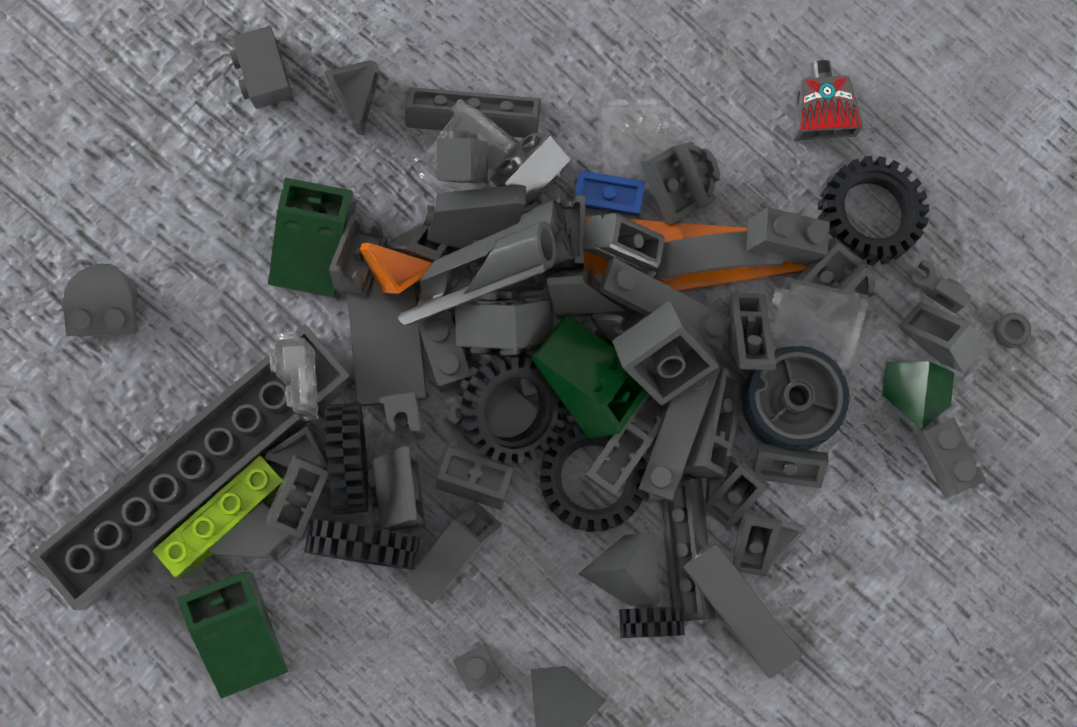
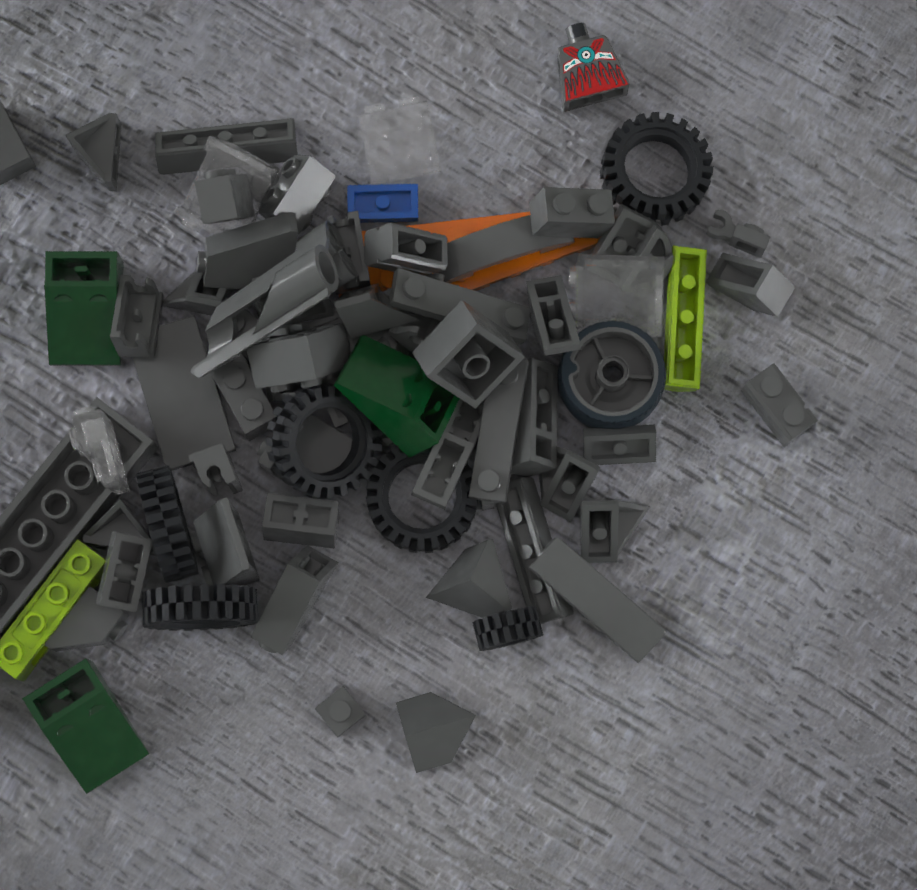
camera: 10 degrees left, 0 degrees up
orange slope [360,243,432,294] -> none
dark grey slope [641,142,720,224] -> none
dark green slope [881,361,955,430] -> none
dark grey tile [994,313,1031,348] -> none
none -> lime brick [664,245,707,392]

